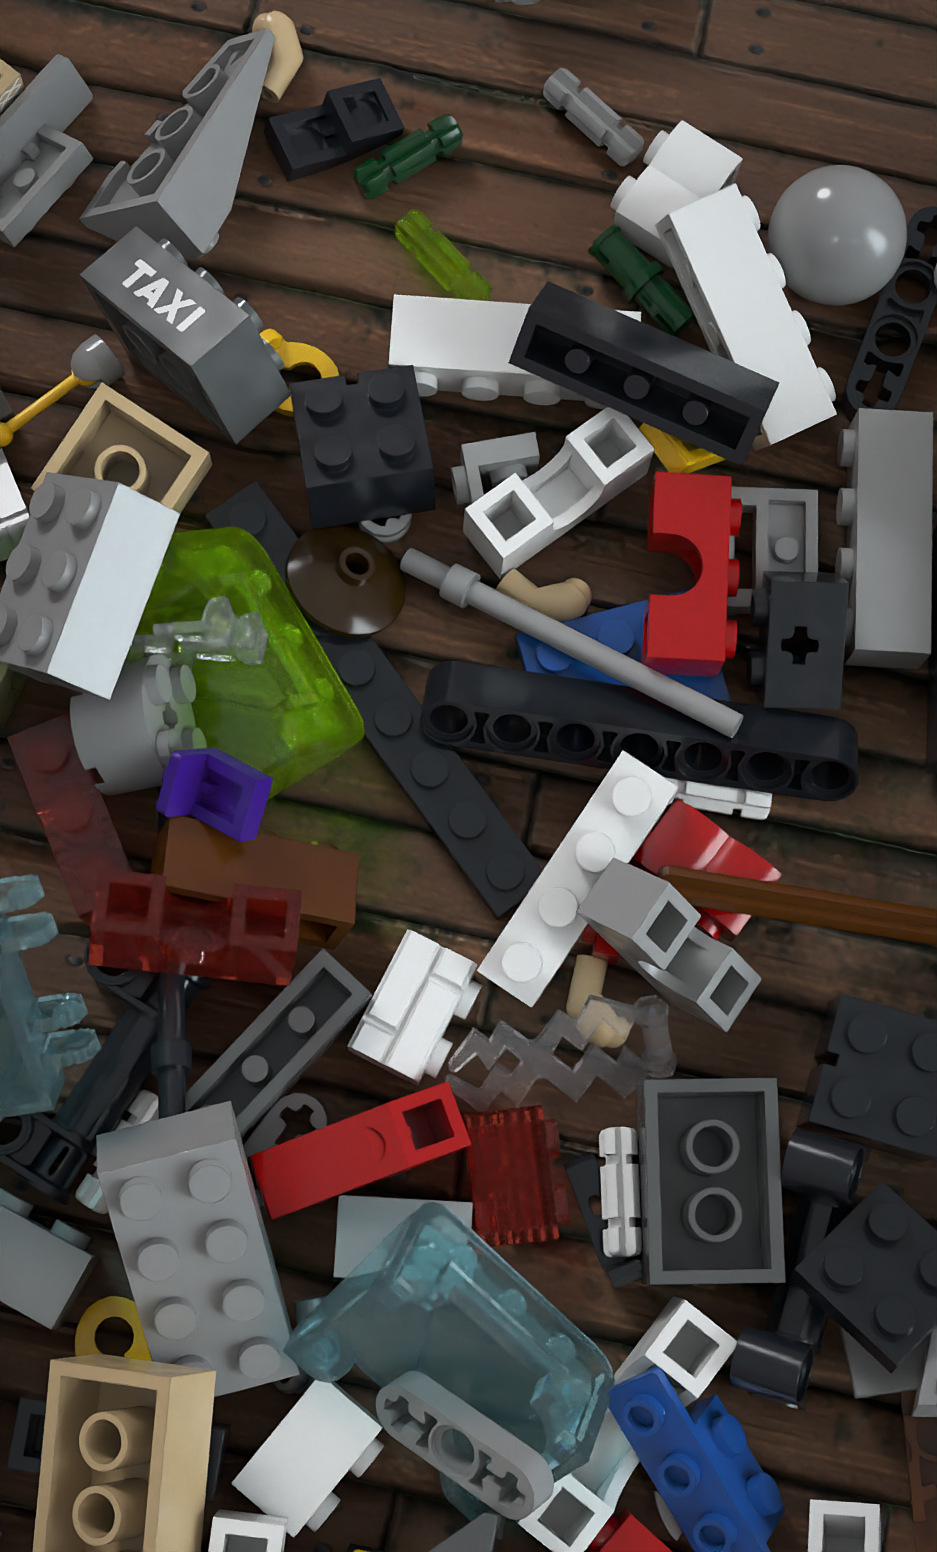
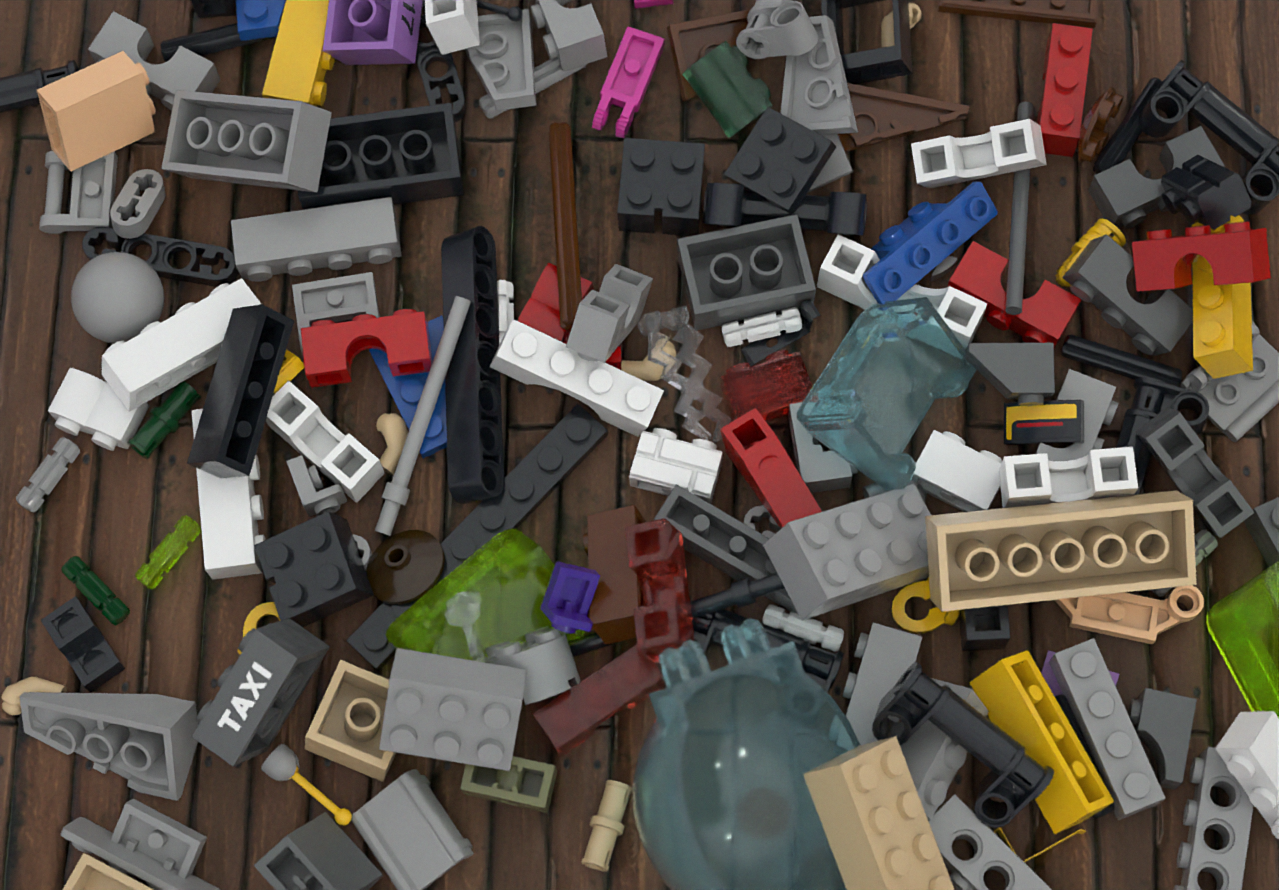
camera: 90 degrees left, 5 degrees down
light grey beam [376,1371,554,1520] -> none
black brick [746,571,849,709] -> none

